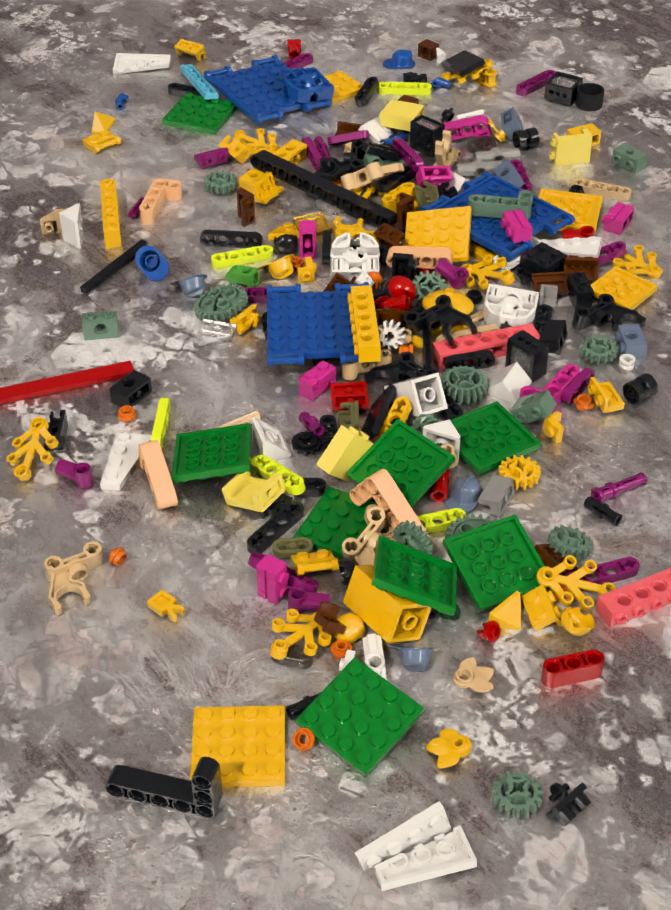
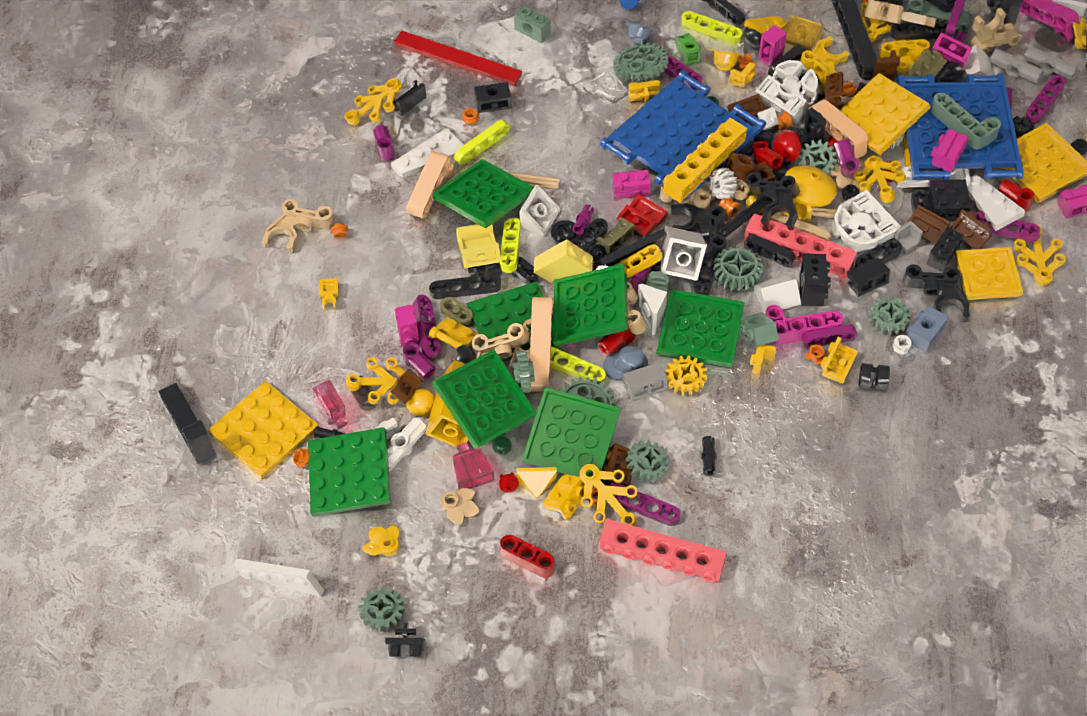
camera: 45 degrees right, 15 degrees up
orange plate [331,640,352,660] -> none
white wing [374,825,477,891] -> none
sand blue piece [387,644,436,671] -> none
sand blue brick [493,159,525,188] -> none
yellow hair [561,607,595,637] -> none
magenta pin [591,472,647,503] -> none
none -> clear pink torso [312,379,348,429]
none -> clear pink torso [452,443,495,490]

